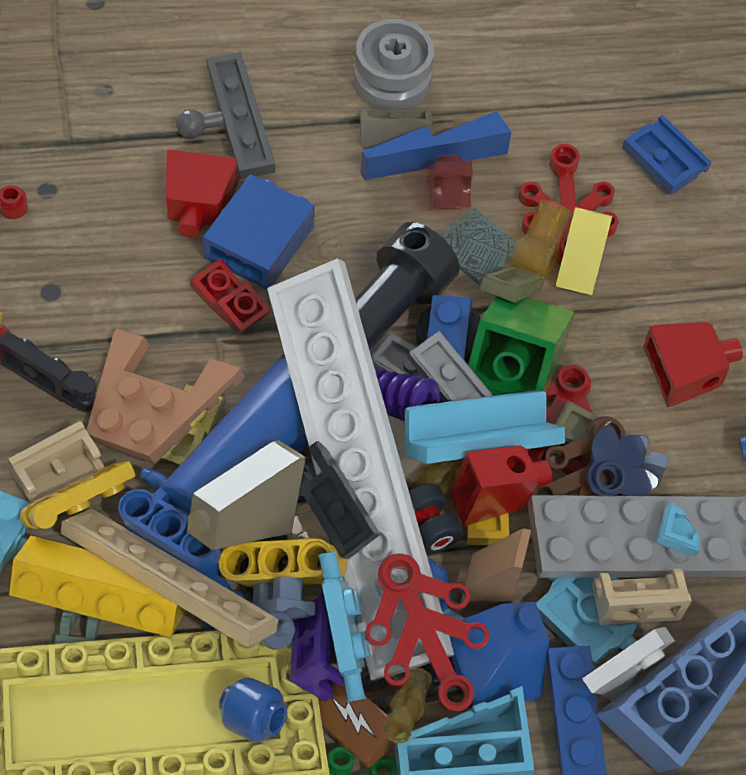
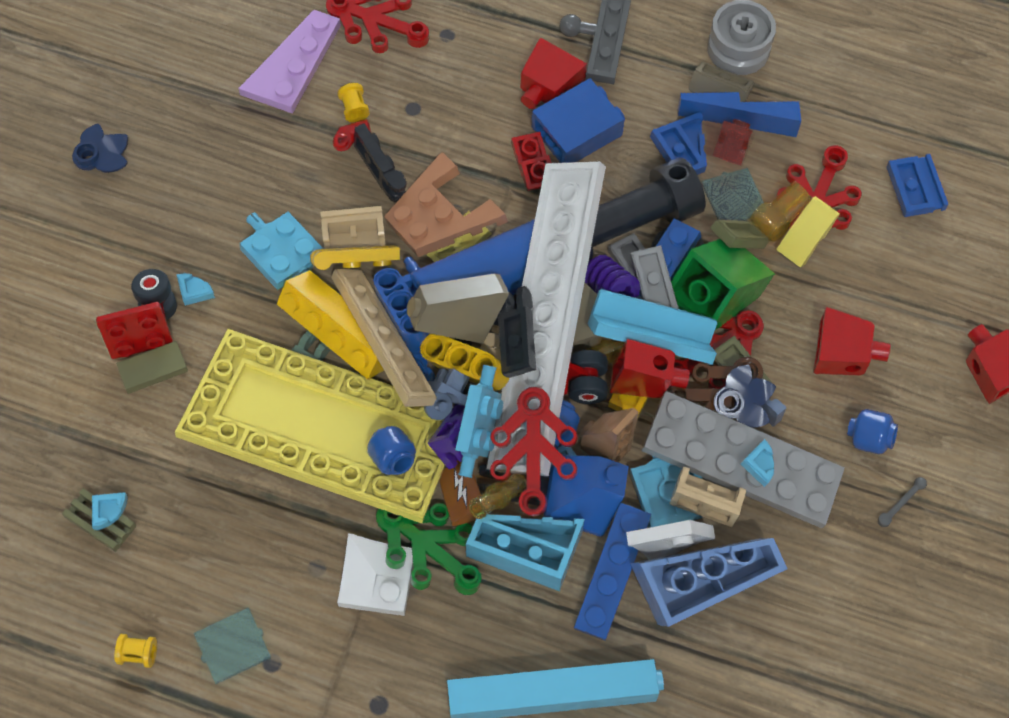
camera: 30 degrees right, 5 degrees up
none -> blue wing [650,112,707,175]

